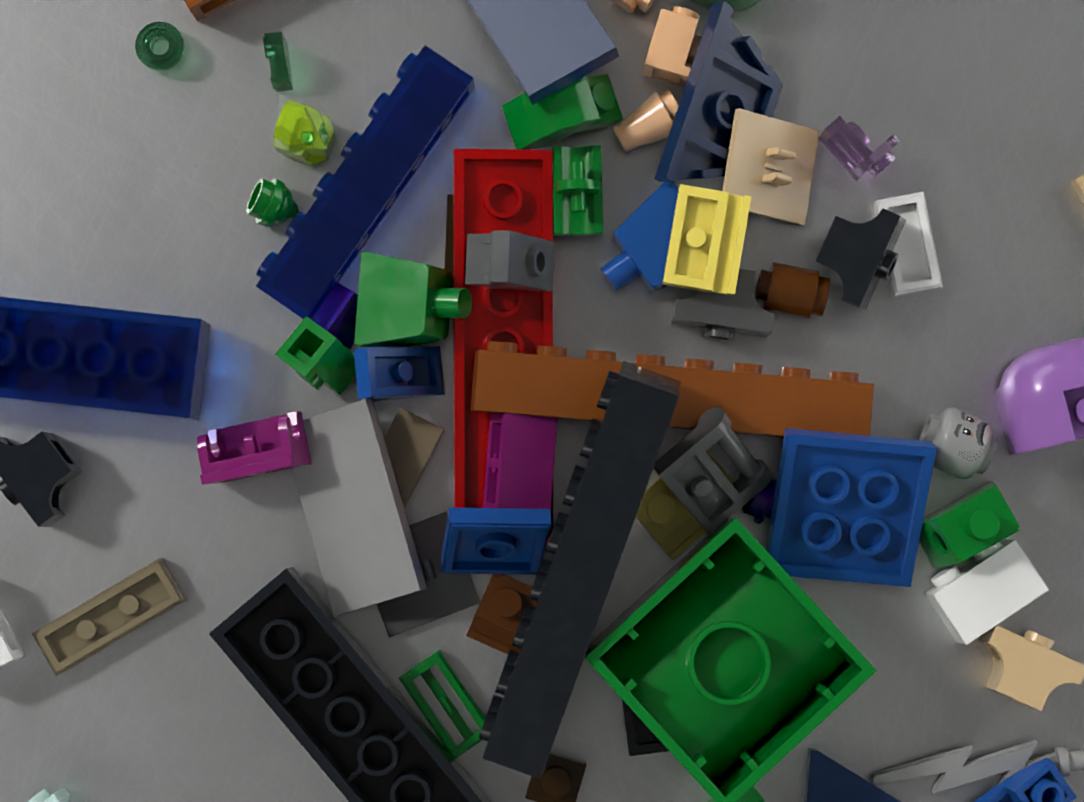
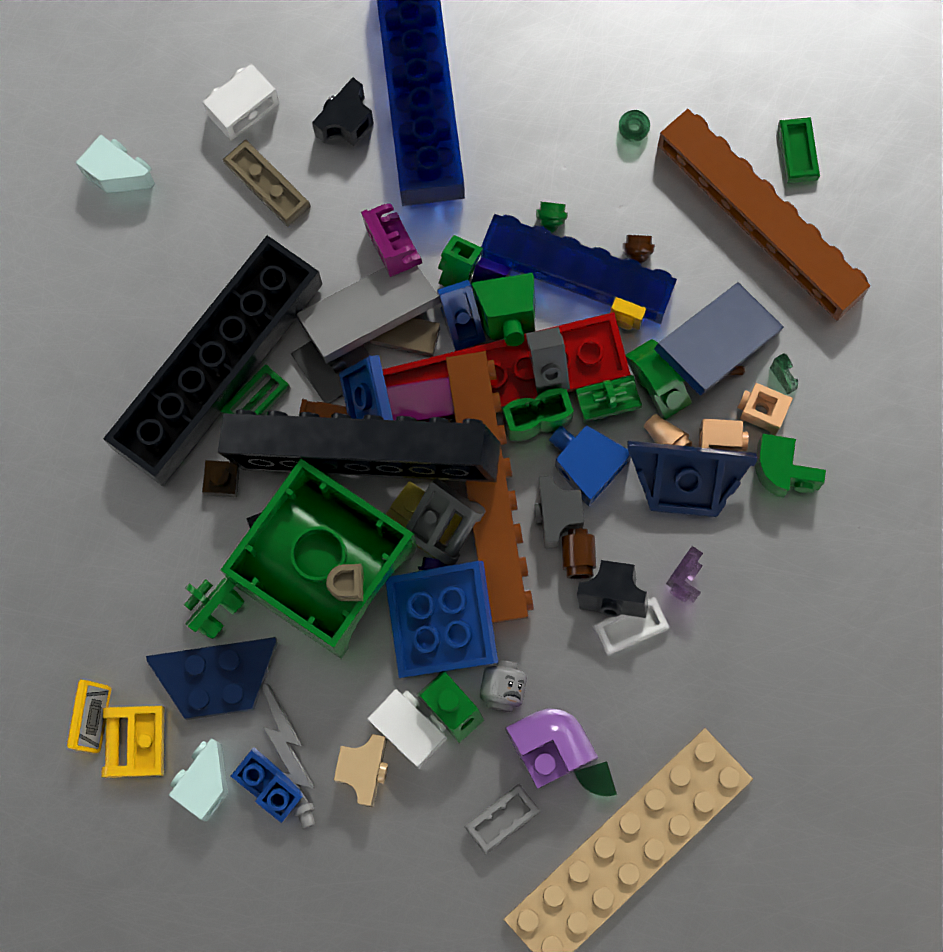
camera: 80 degrees right, 10 degrees down
clear green tile [263,32,293,92] -> none
lime rock [273,100,336,166] -> none
light yellow plate [662,184,752,297] -> none
tan piece [722,108,820,226] -> none
none -> dark tan tile [326,564,363,601]
none -> green brick [503,388,574,442]
none -> yellow plate [610,297,646,330]
none -> reddish brown plate [622,235,655,268]

